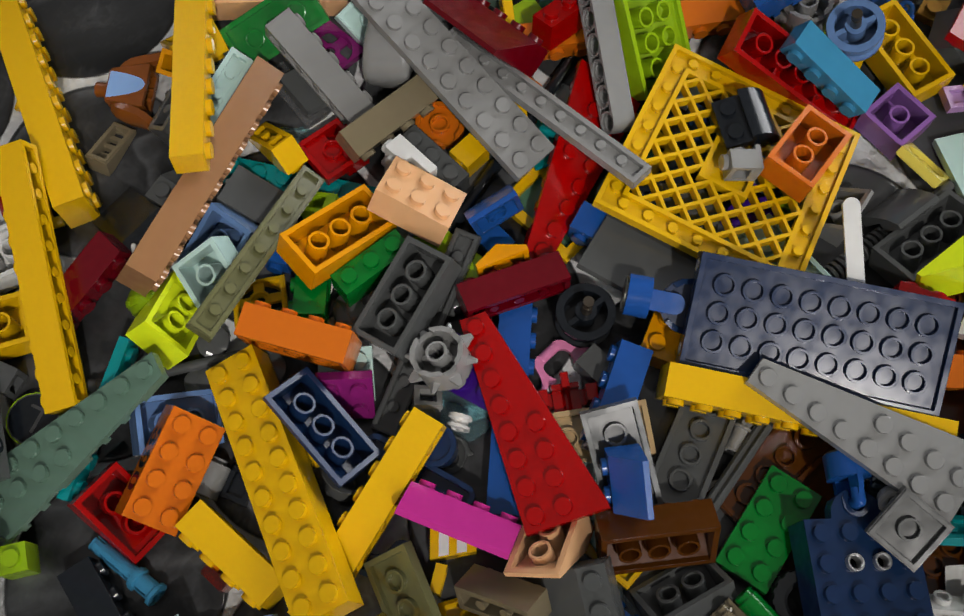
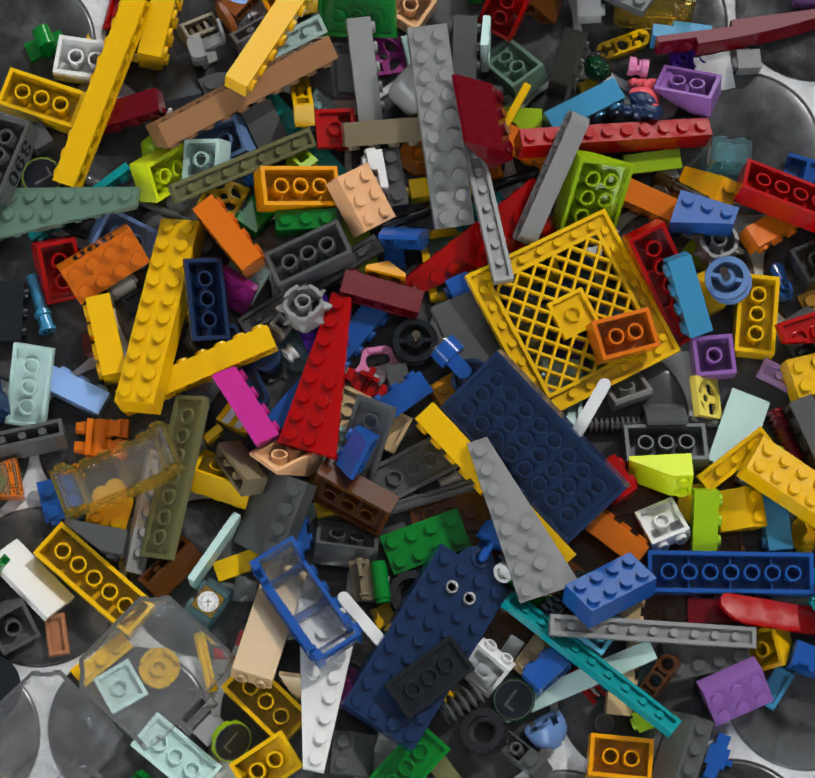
camera: 25 degrees right, 5 degrees up
black brick [711,87,779,152] -> none
light grey brick [718,144,764,181] -> none
dark grey tile [864,486,955,573] -> none
none -> light grey piece [187,18,226,70]

